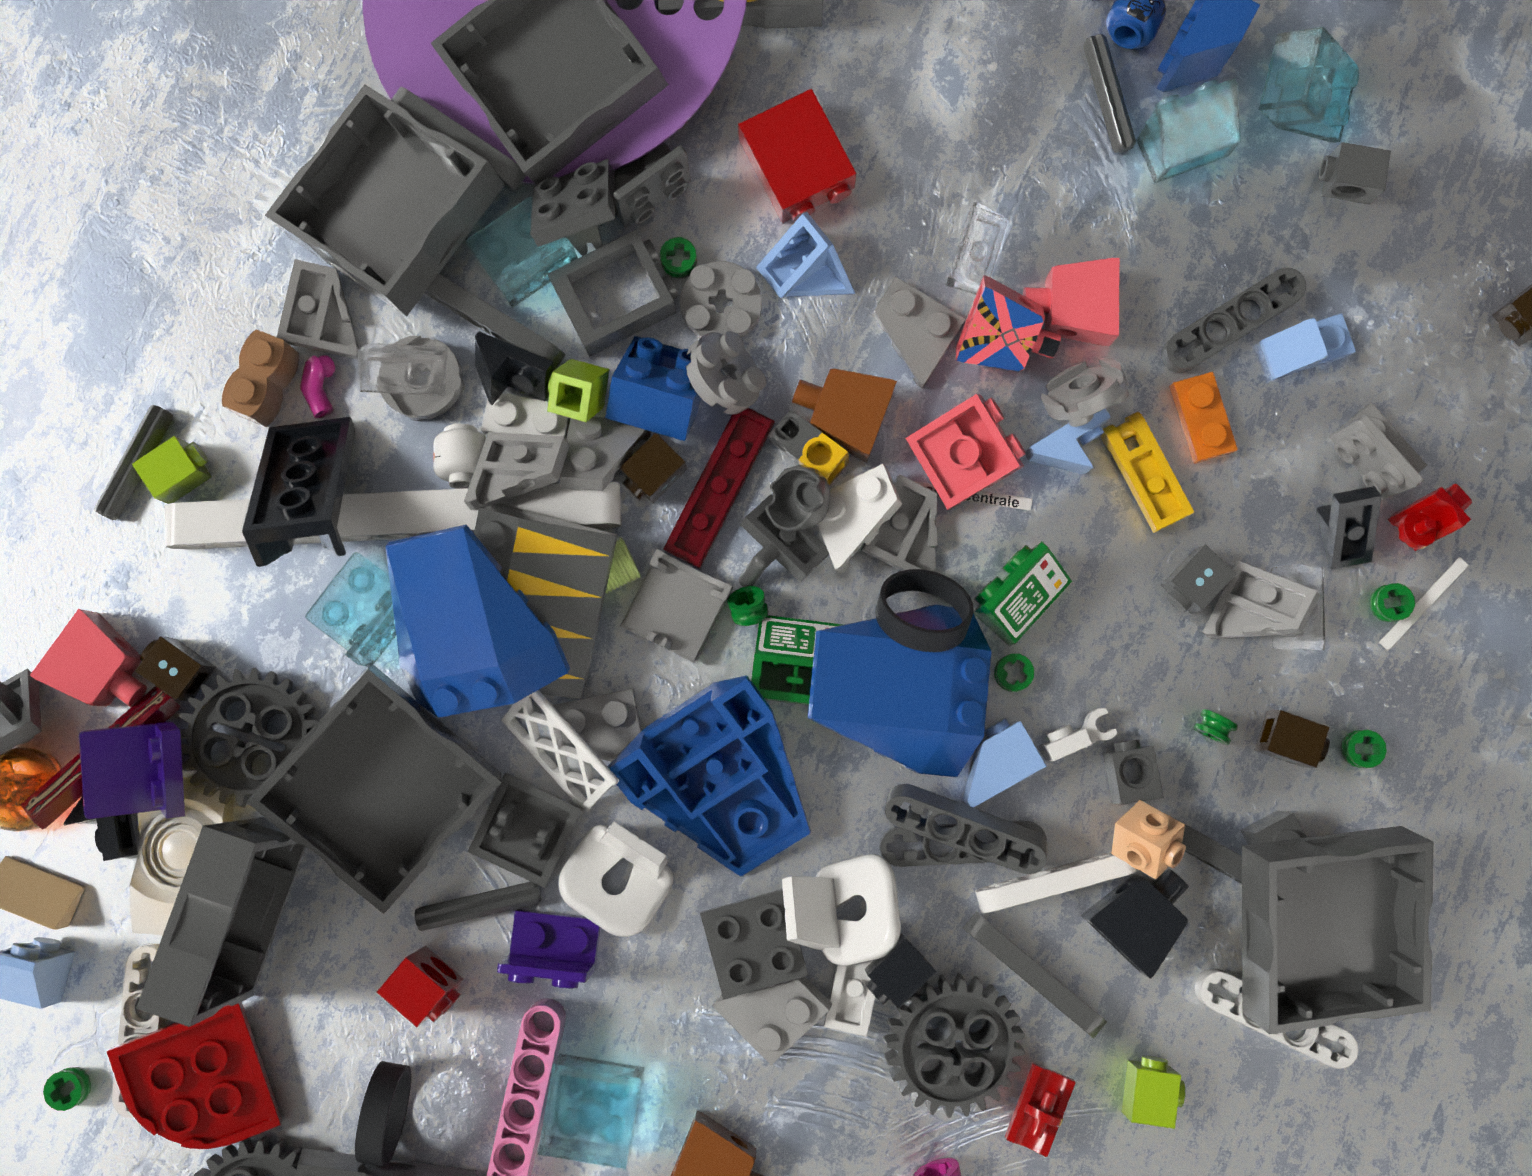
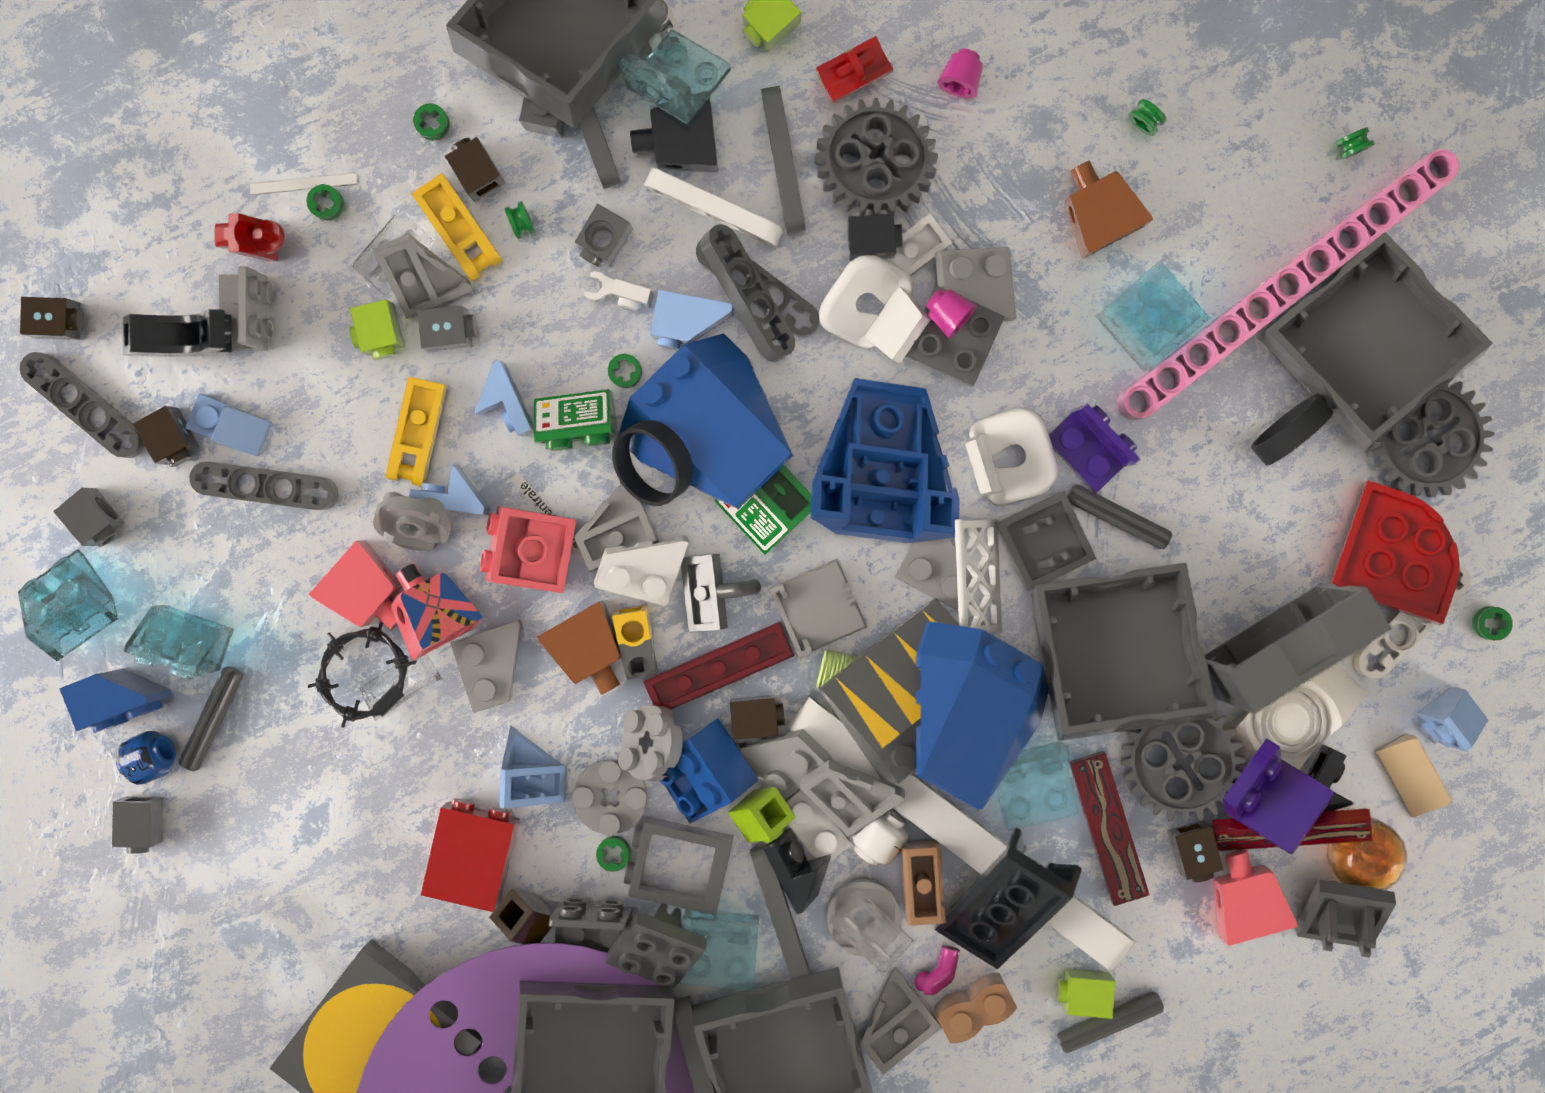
camera: 140 degrees left, 5 degrees up
red brick [376,946,464,1028] -> none
green bush [727,586,769,626] -> none
dark grey hair [765,465,830,532] -> none
light nougat brick [1111,800,1186,879] -> none
orange plate [1169,372,1238,464] -> none
black slope [1316,486,1382,570] -> none
none -> dark grey beam [19,352,145,458]
none -> black arch [123,309,232,357]
none -> dark brown brick [133,406,200,467]
none -> black piece [308,621,417,728]
none -> lime brick [349,299,405,360]
none -> yellow plate [411,173,503,282]
none -> light blue slope [475,360,534,437]
none -> dark brown brick [489,888,553,945]
none -> clear light blue bracket [619,30,731,124]
none -> medium nougat brick [901,840,945,925]
none -> dark pink hat [926,288,977,339]
none -> dark red tile [1068,751,1150,906]

